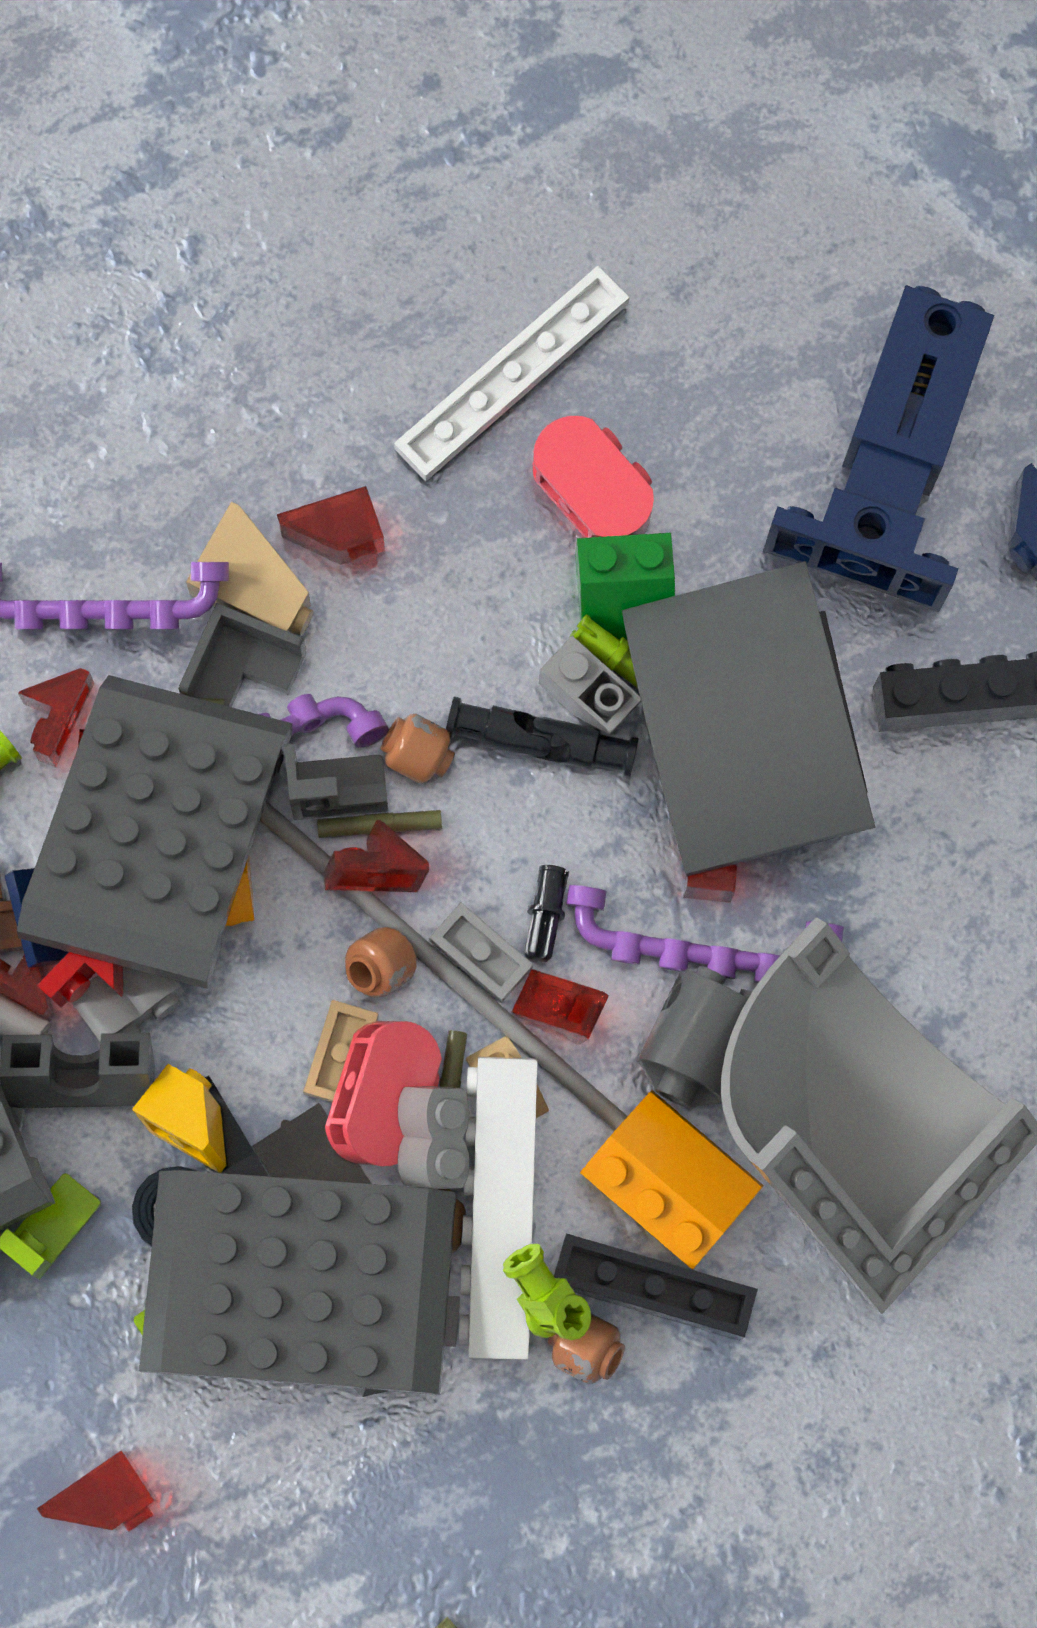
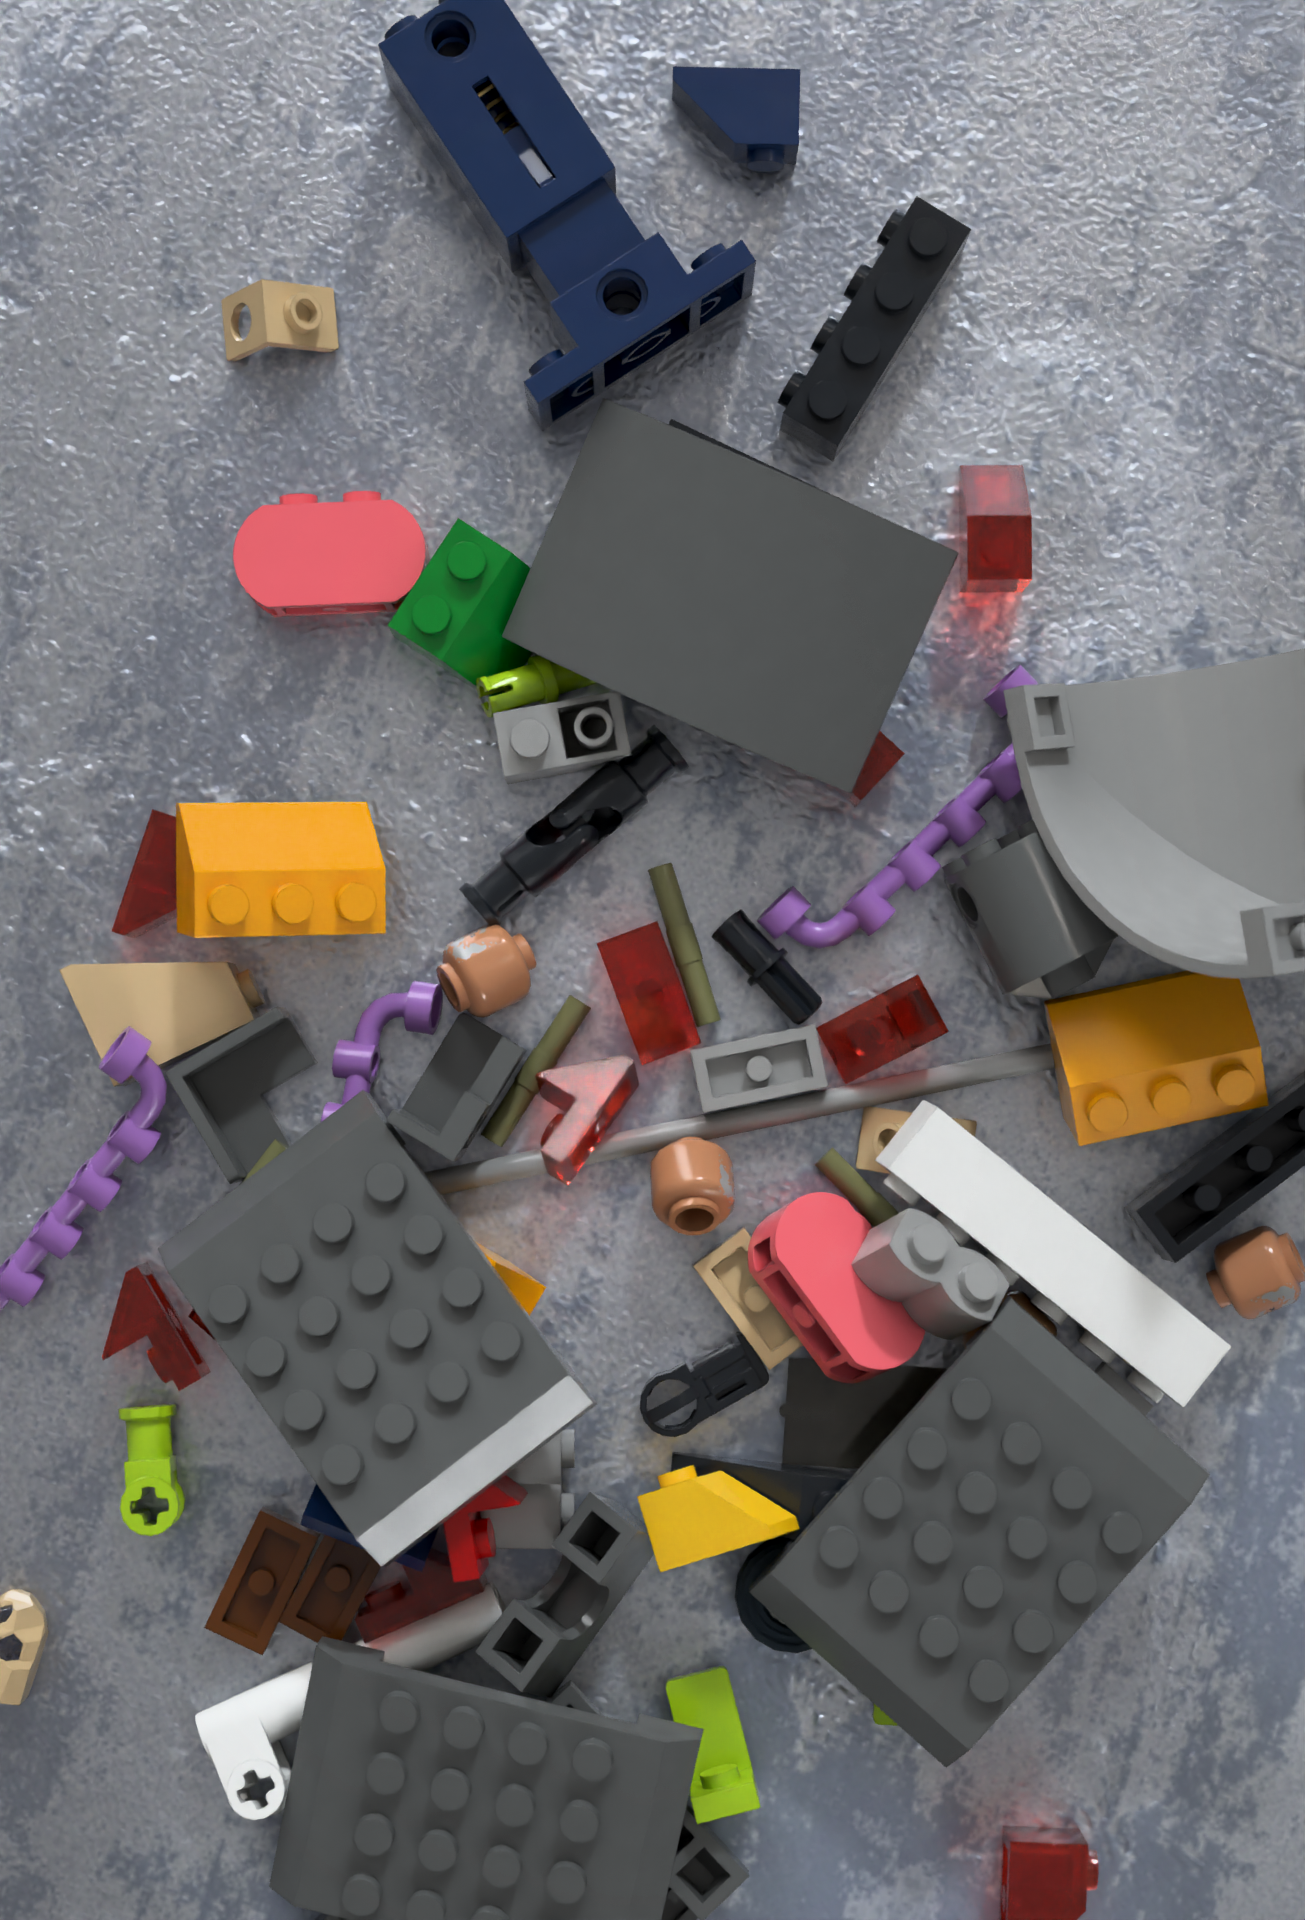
camera: 50 degrees left, 10 degrees up
white plate [394,266,629,481] -> none
lime connector [503,1243,591,1340] -> none
none -> light orange slope [176,802,386,938]
none -> tan bracket [221,279,339,361]
none -> clear red slope [597,921,701,1065]
none -> black piece [640,1332,769,1437]
none -> olive piece [648,863,721,1027]
none -> clear red slope [959,465,1032,592]

